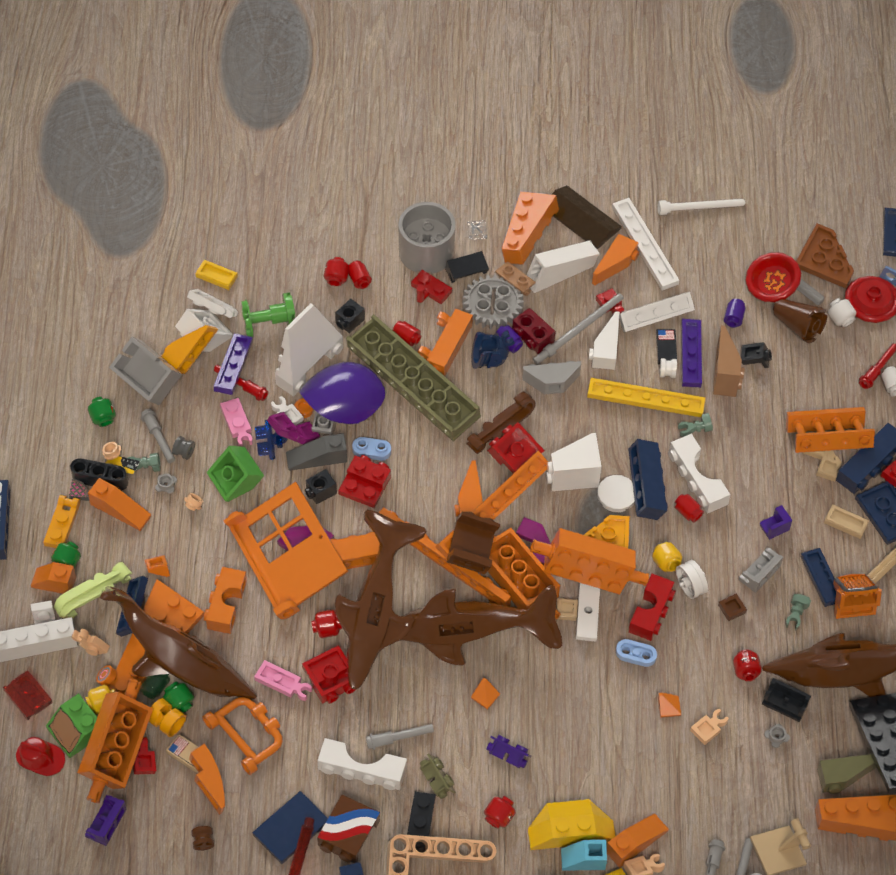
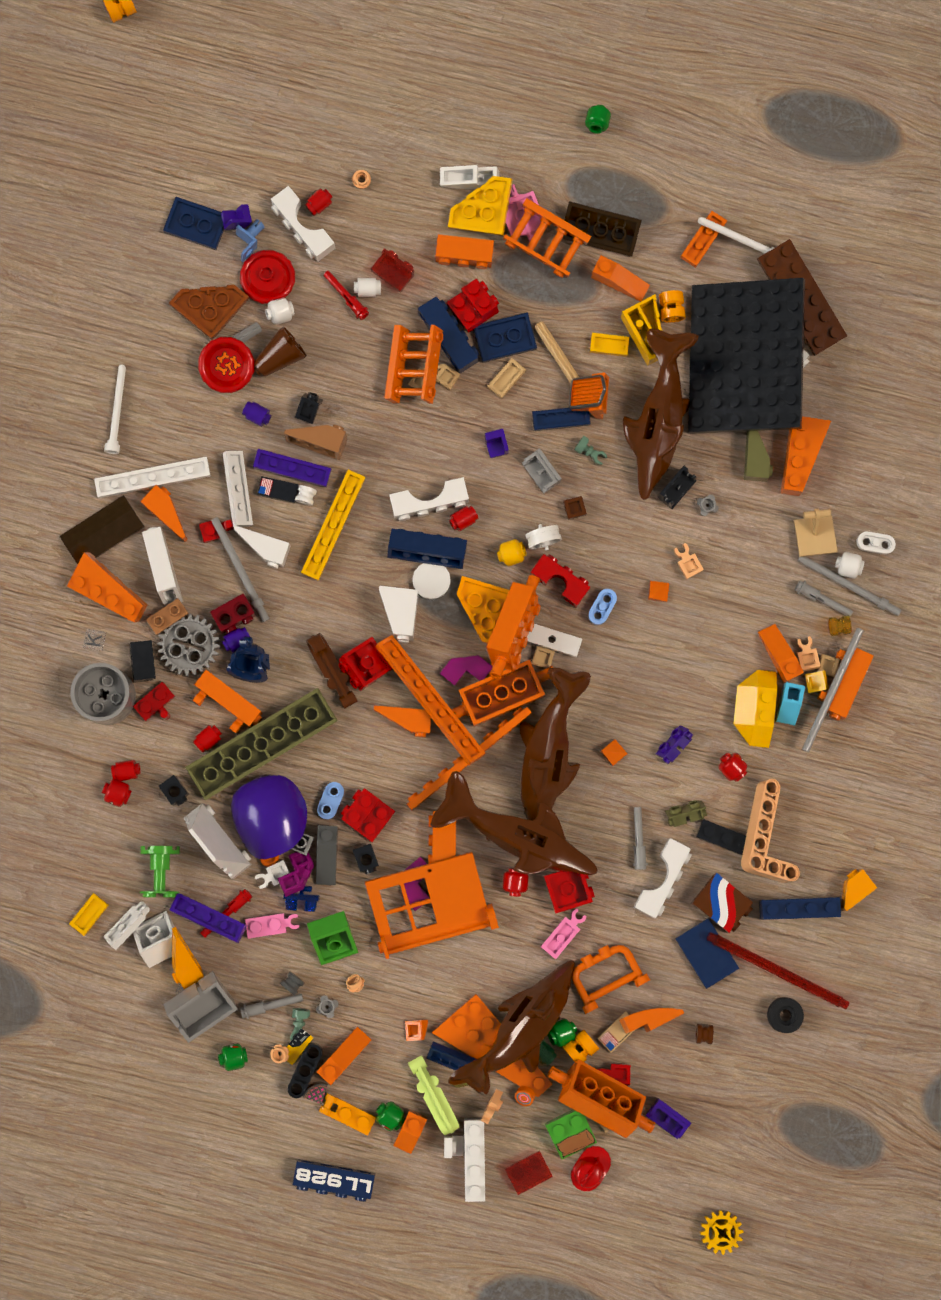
camera: 80 degrees left, 25 degrees up
yellow head [85,684,115,715] -> none
orange arch [203,567,247,634] -> none
reddish brown panel [447,511,500,574] -> none
light grey slope [522,361,581,394] -> none
sand green piece [678,413,713,437] -> none
red head [733,649,762,682] -> none

